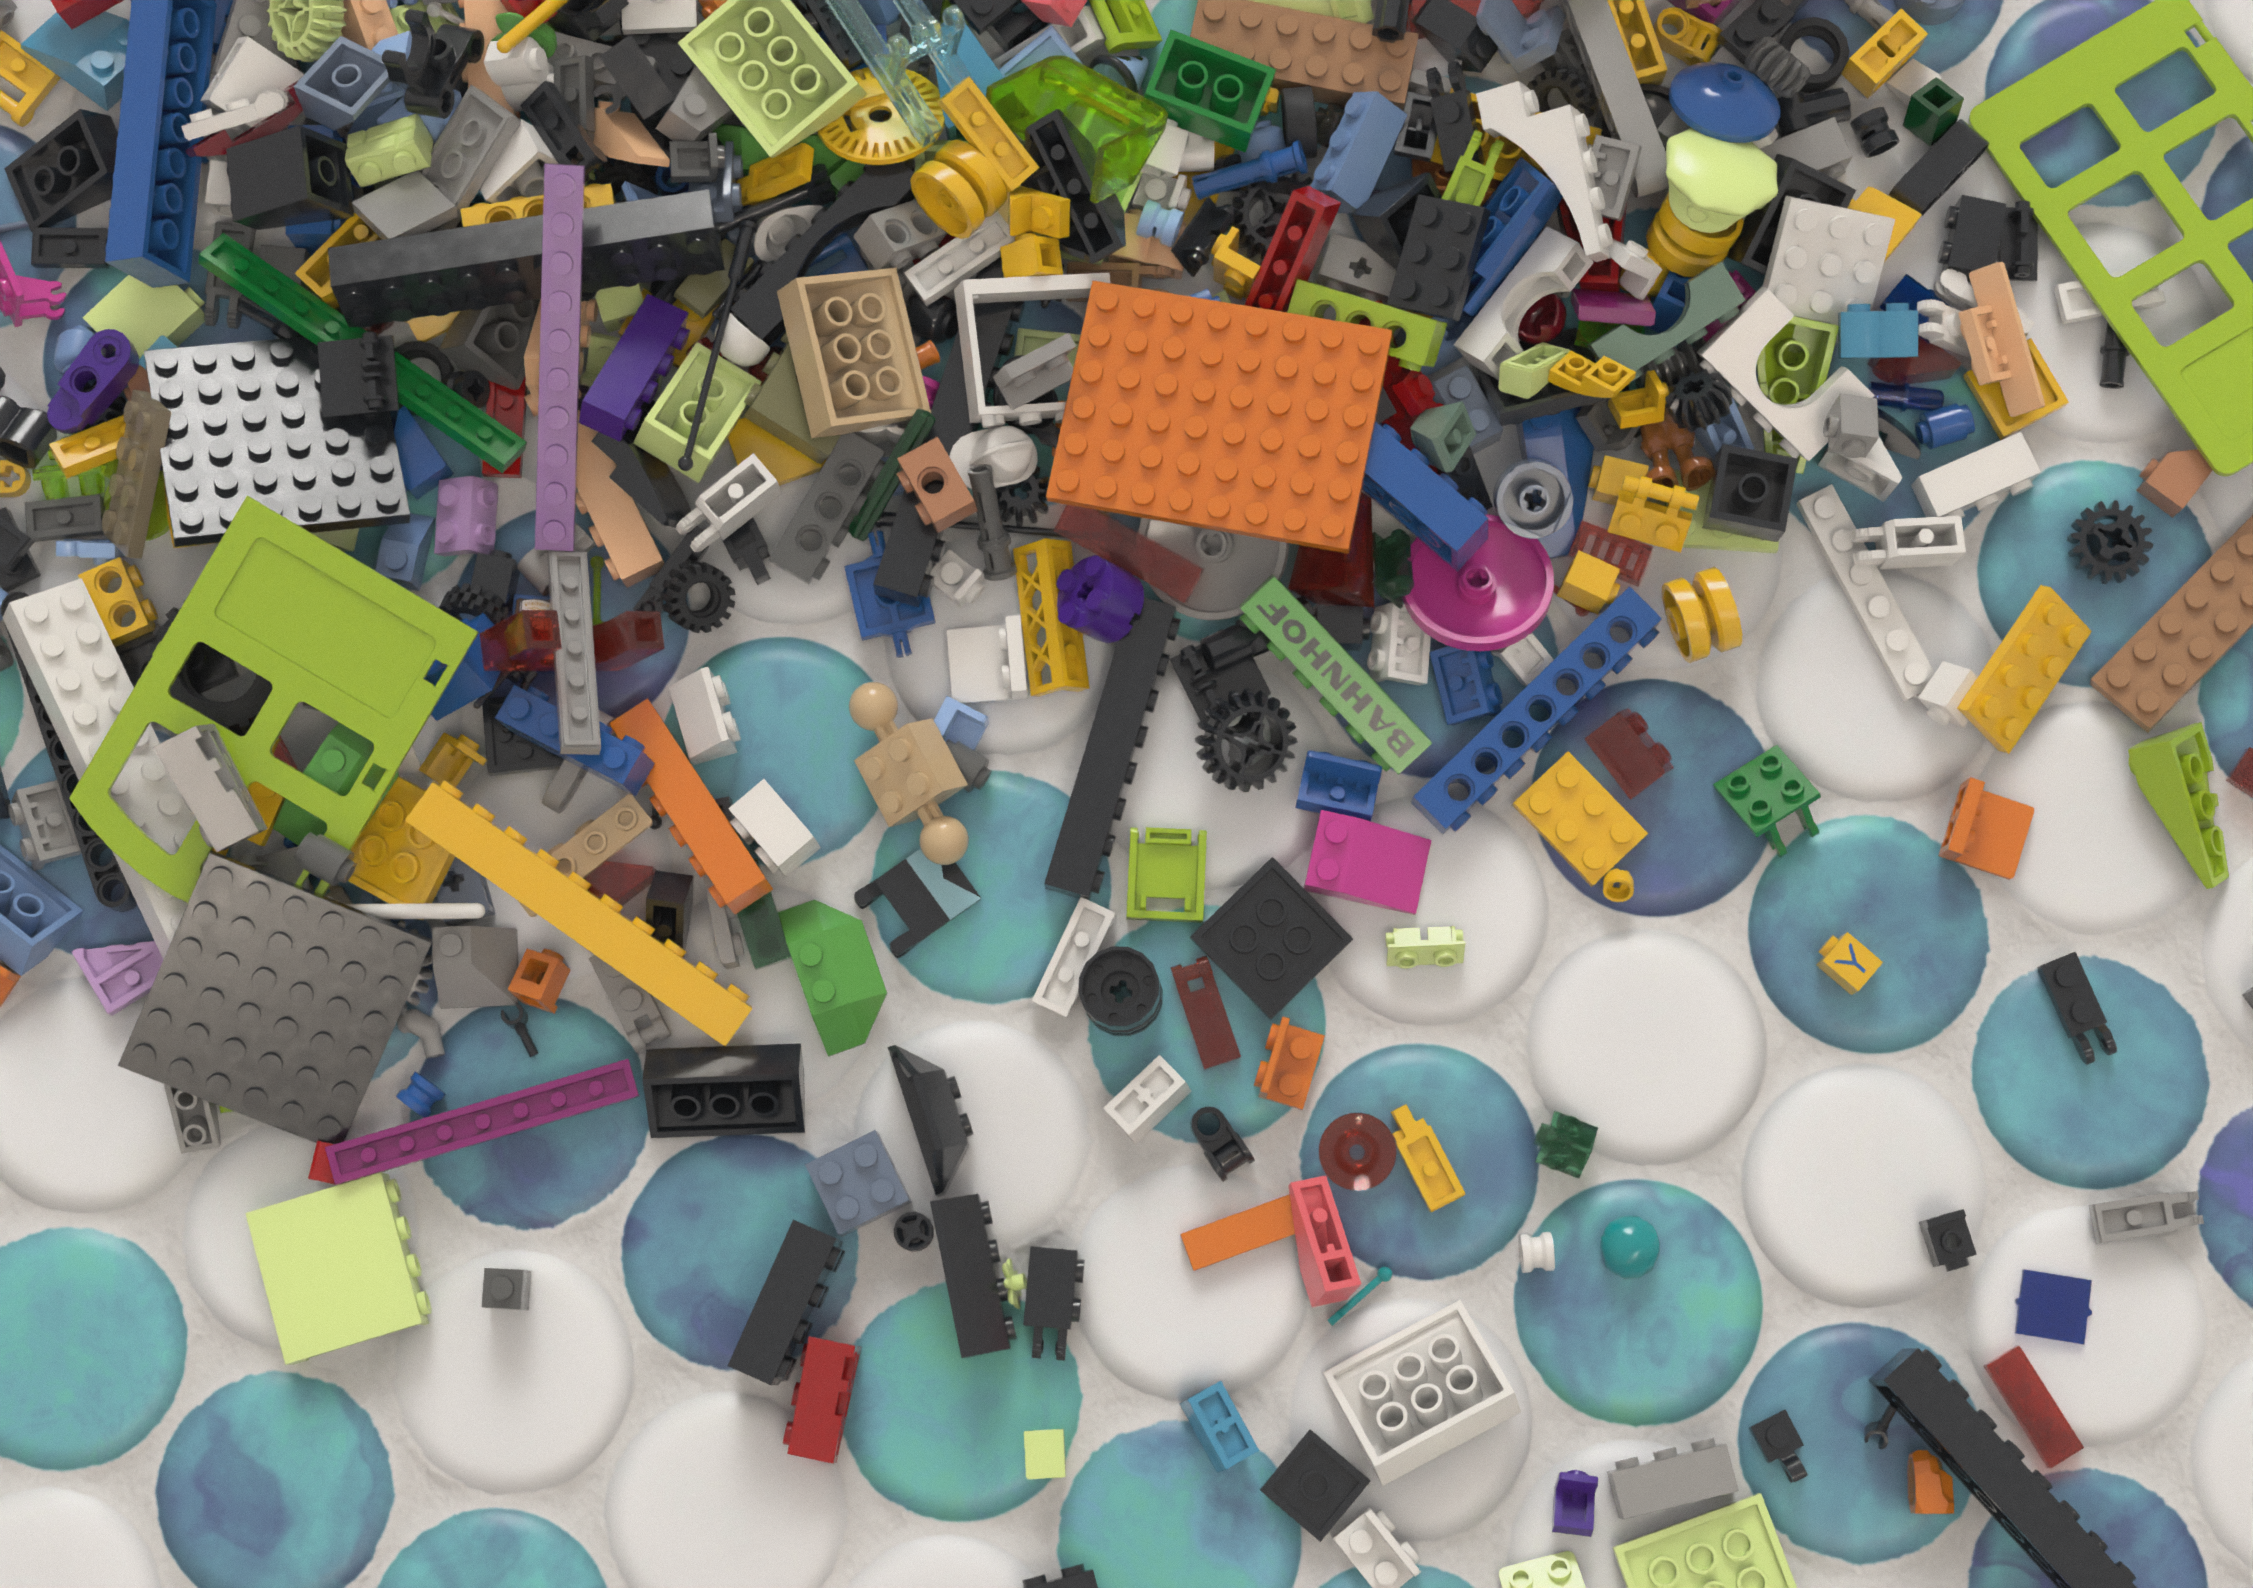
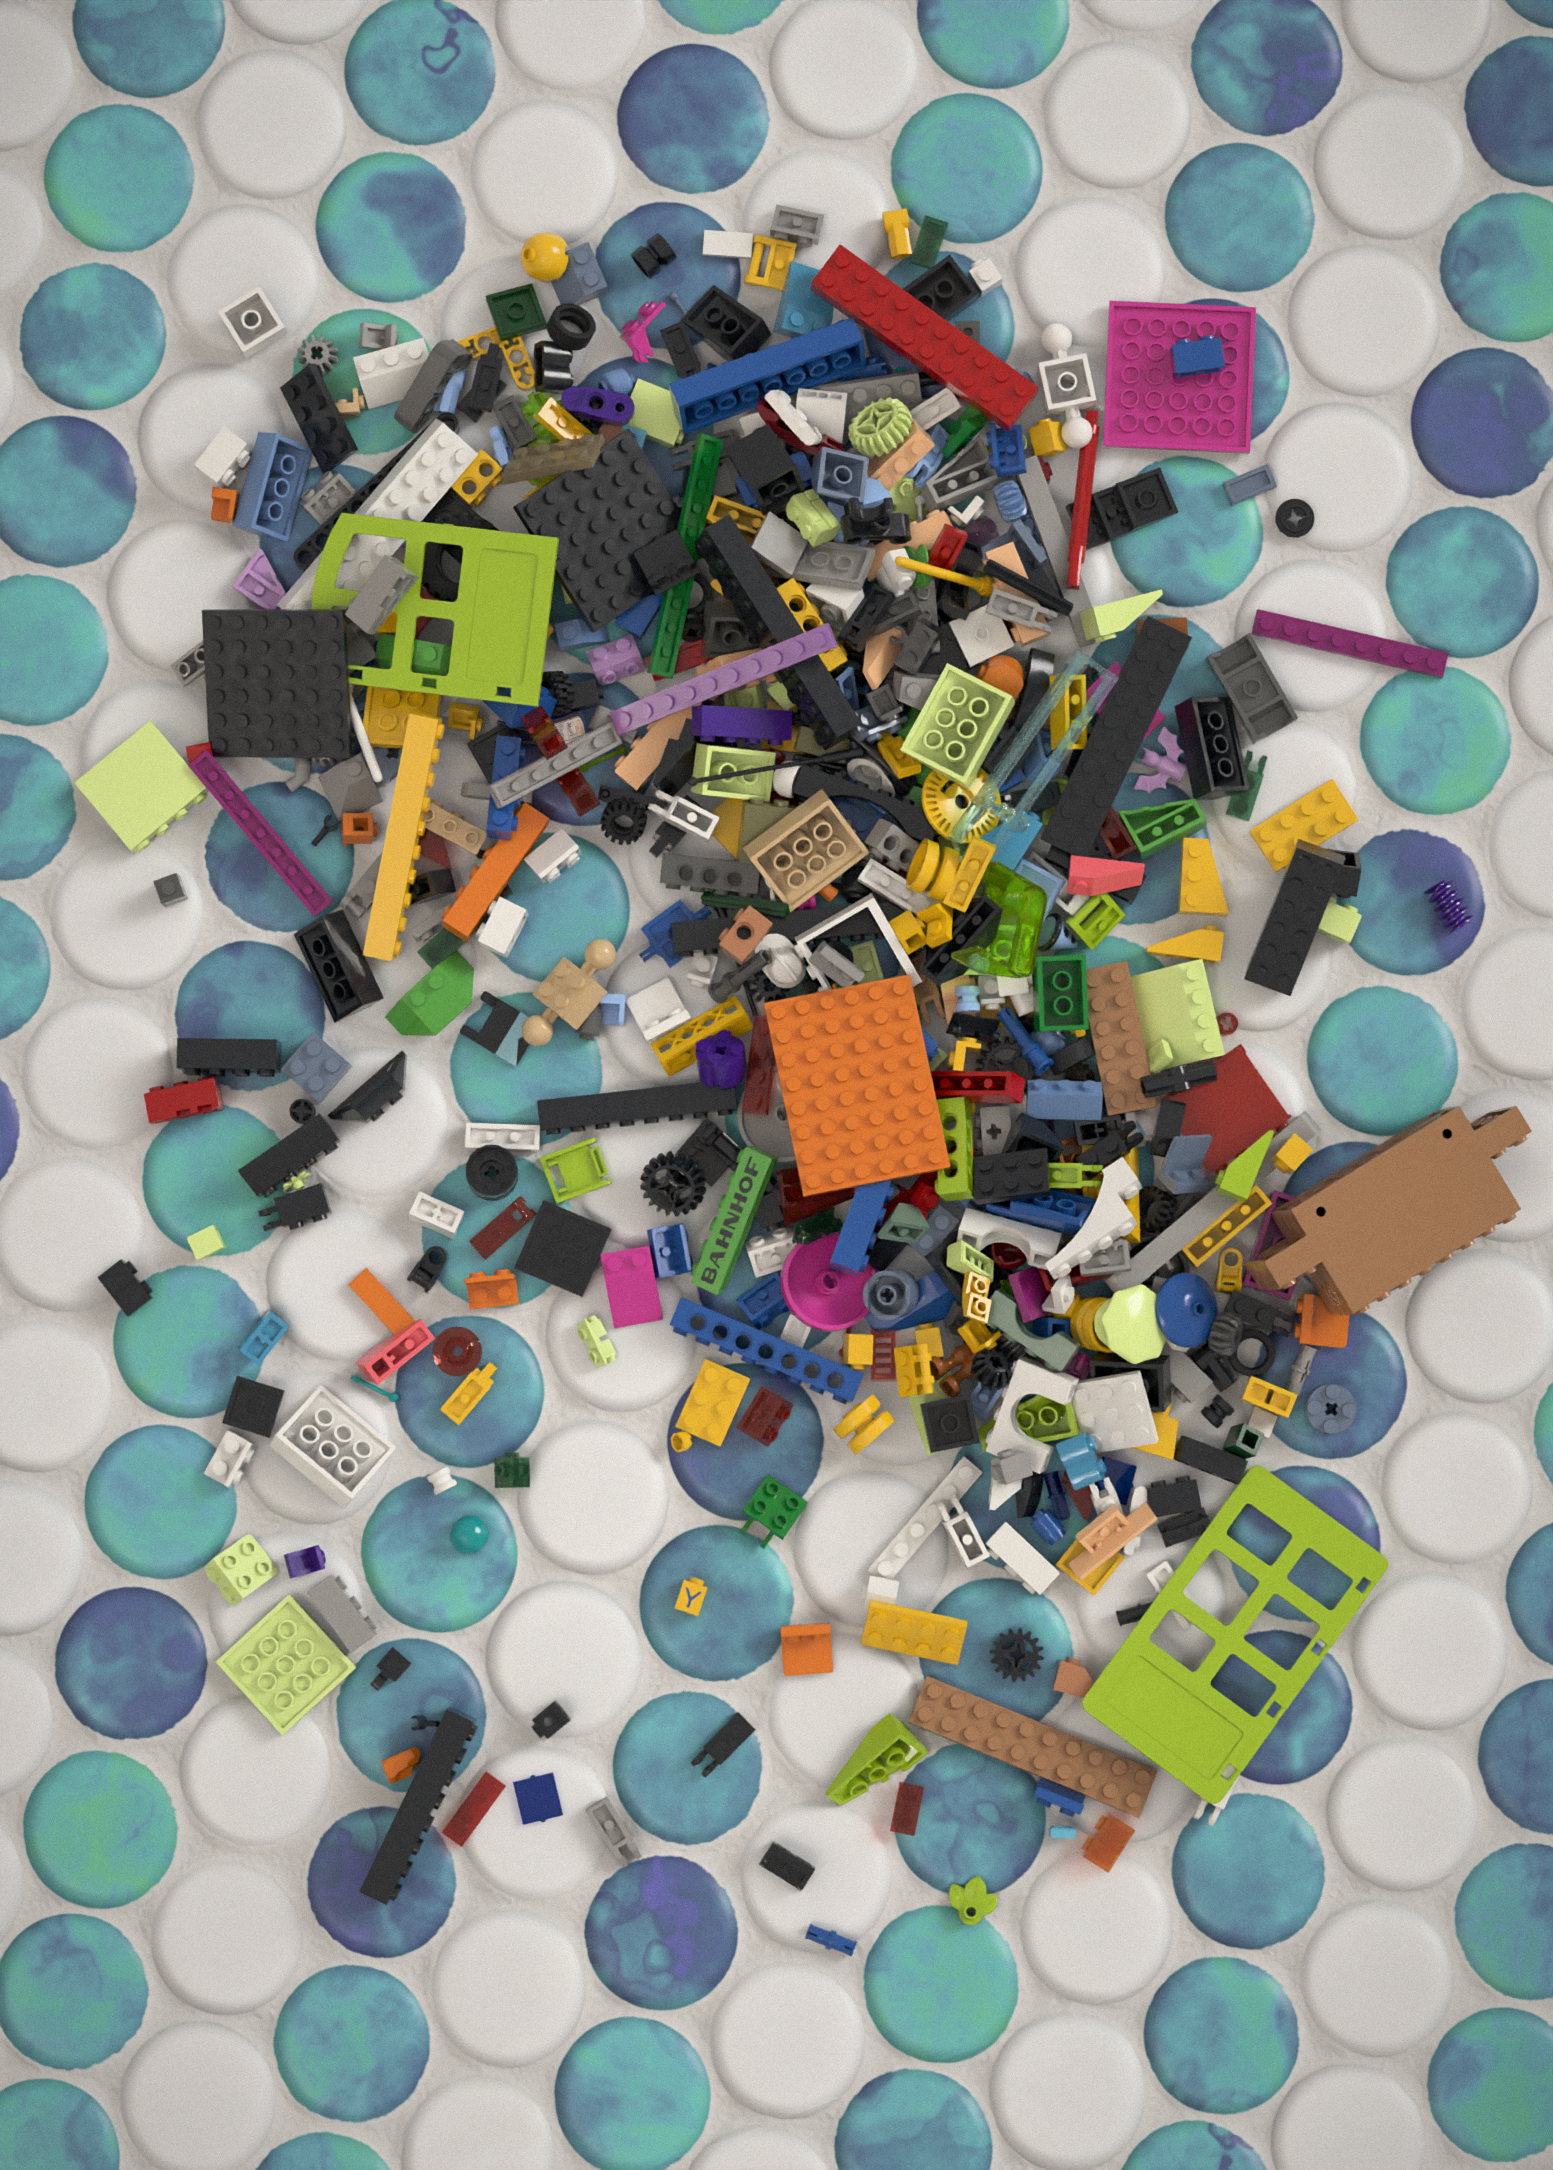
camera: 65 degrees right, 5 degrees up
dark grey brick [294,832,357,886] -> none
blue wheel [396,1071,446,1118] -> none

